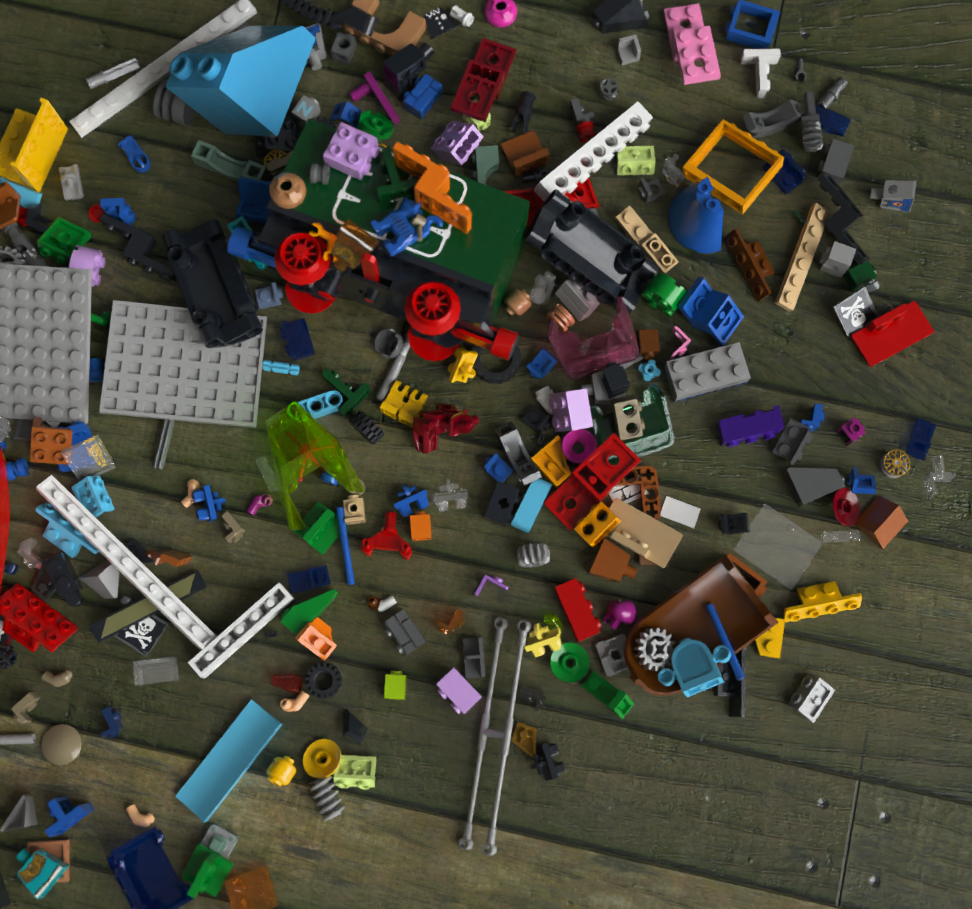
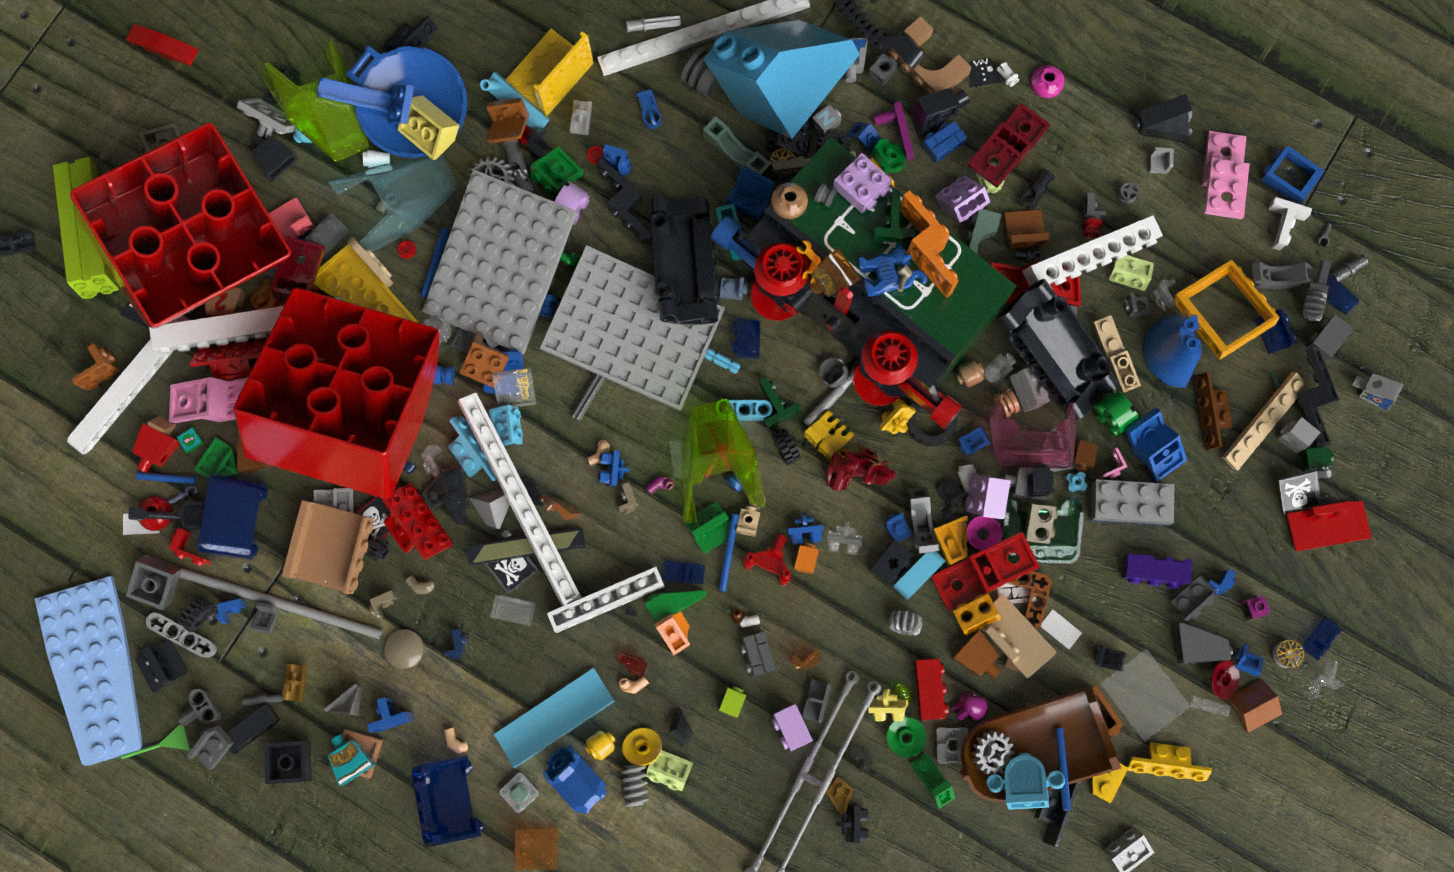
camera: 20 degrees right, 0 degrees up
green bracket [182,843,233,898] -> none
black tyre [305,662,343,699] -> none
medium lavender bracket [474,574,509,597] -> none
none -> blue brick [542,745,607,814]

